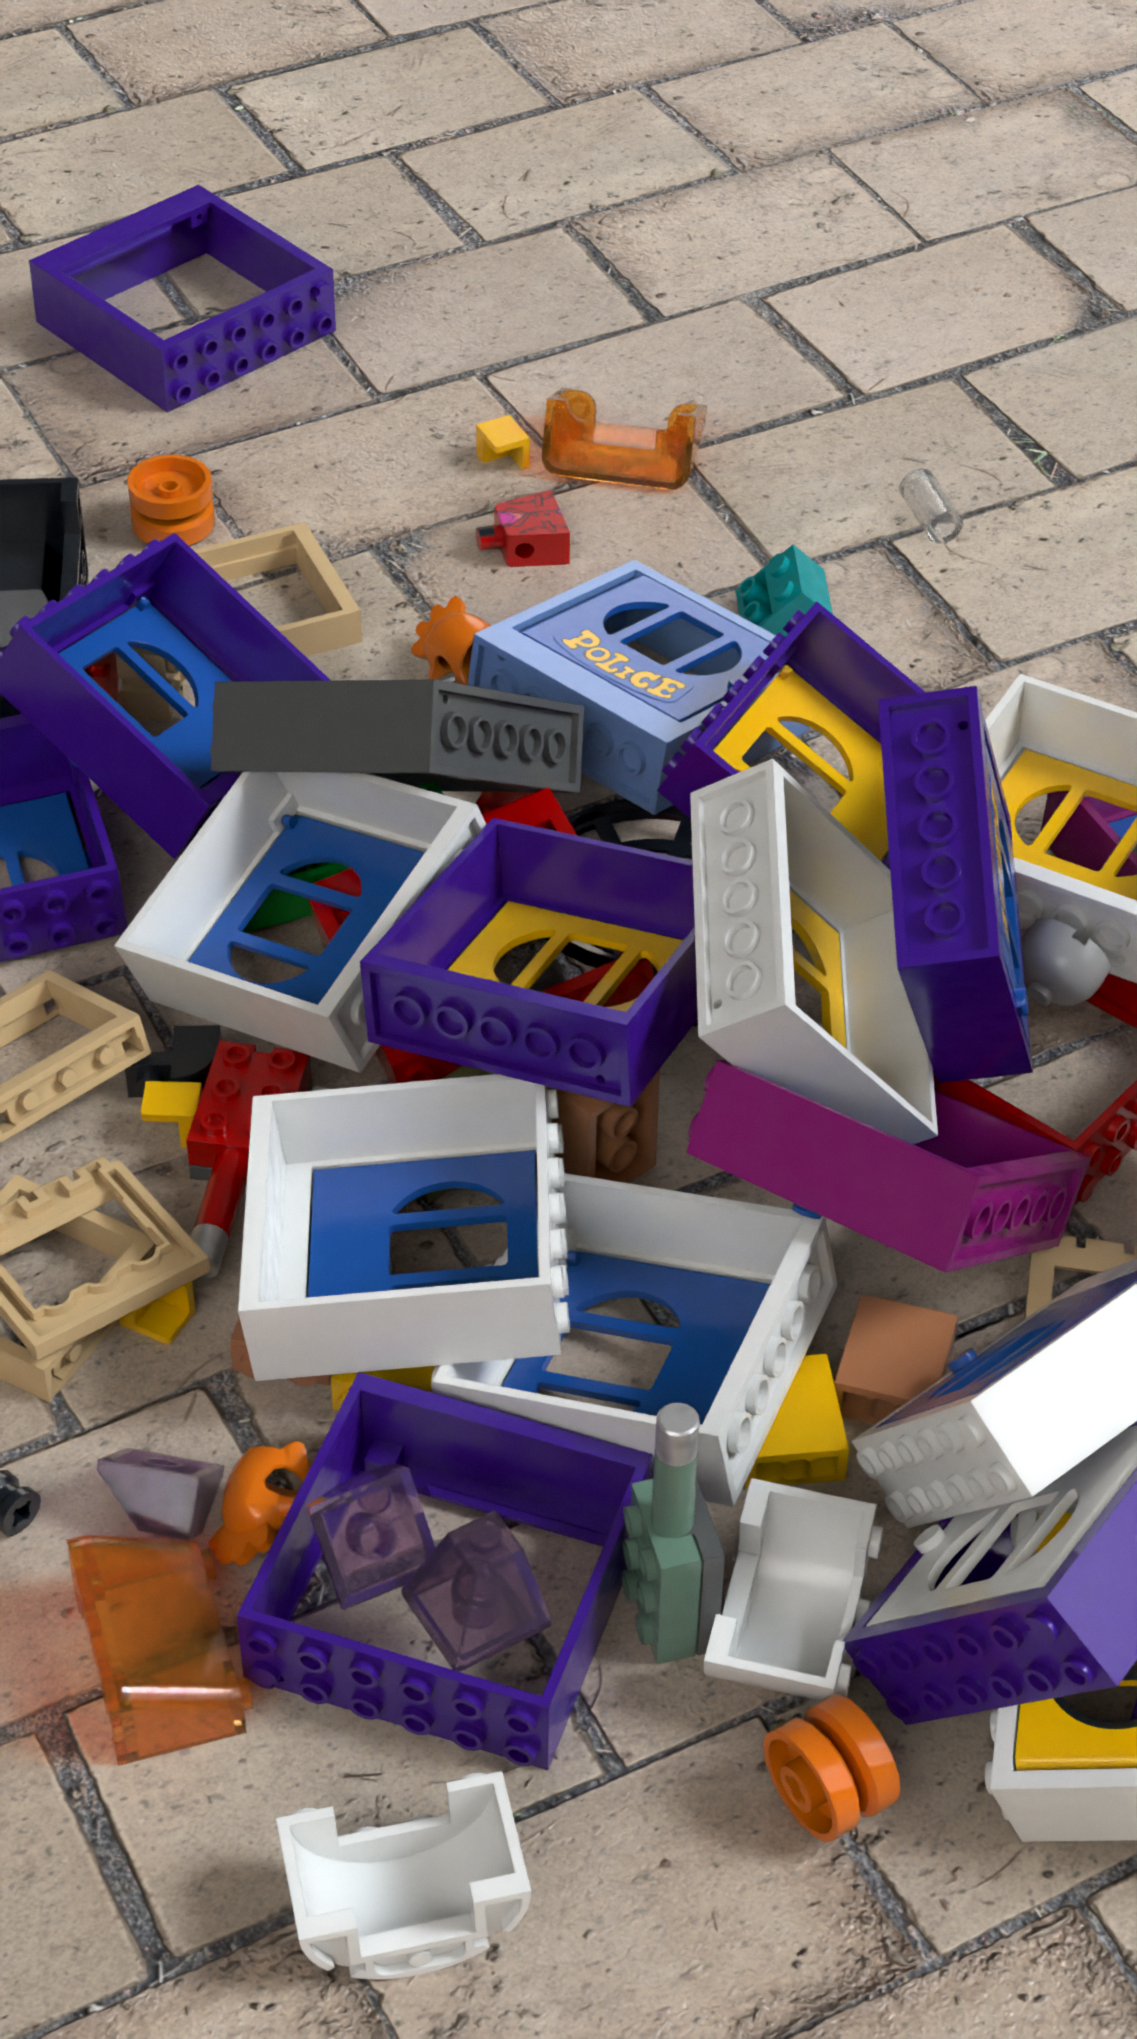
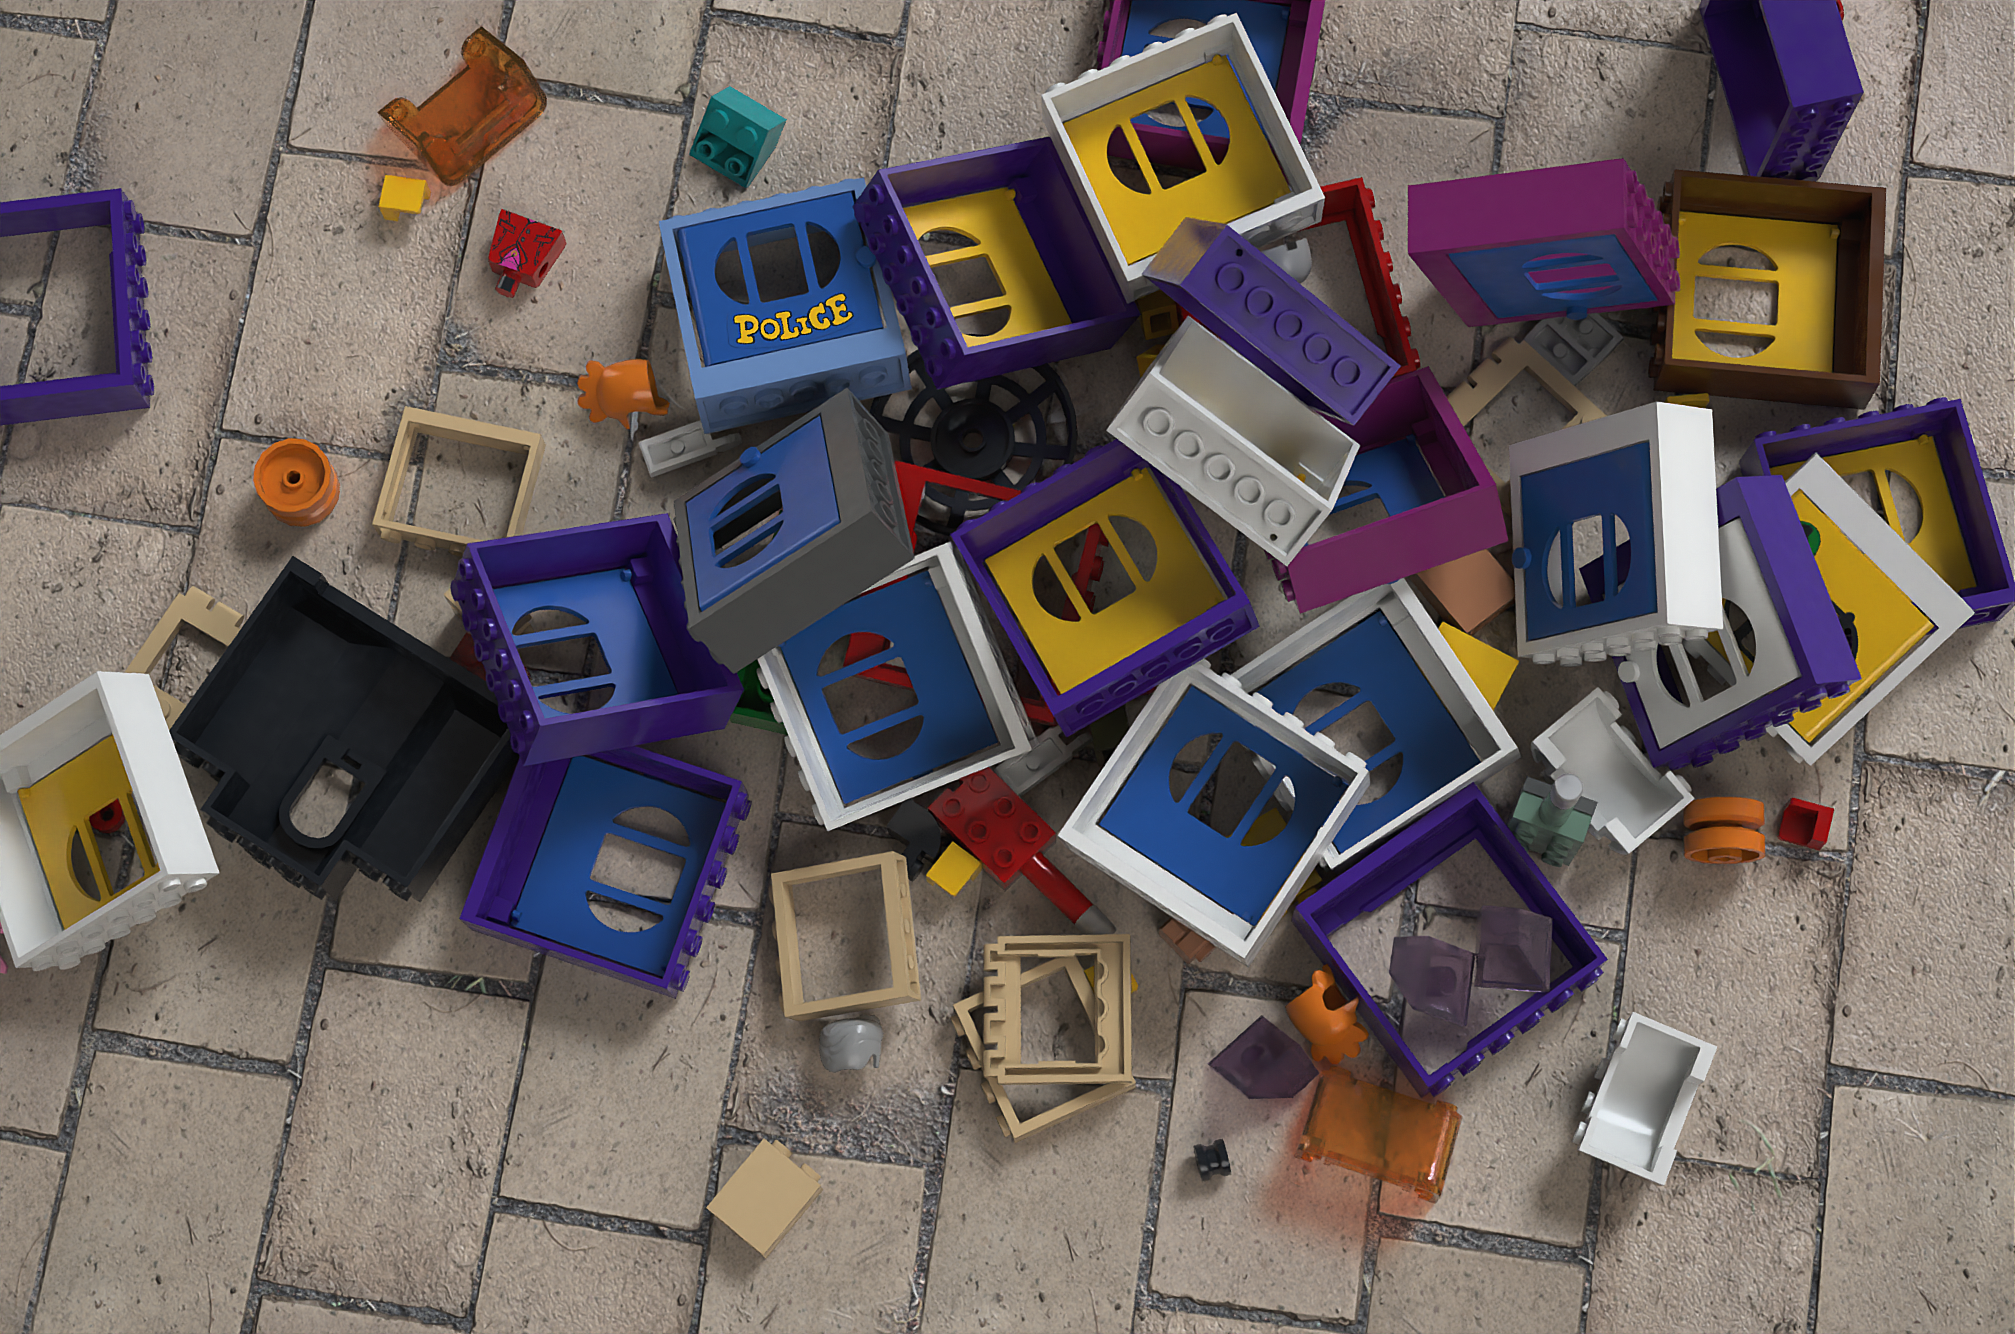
camera: 50 degrees left, 30 degrees up
none -> red panel [1777,798,1834,851]

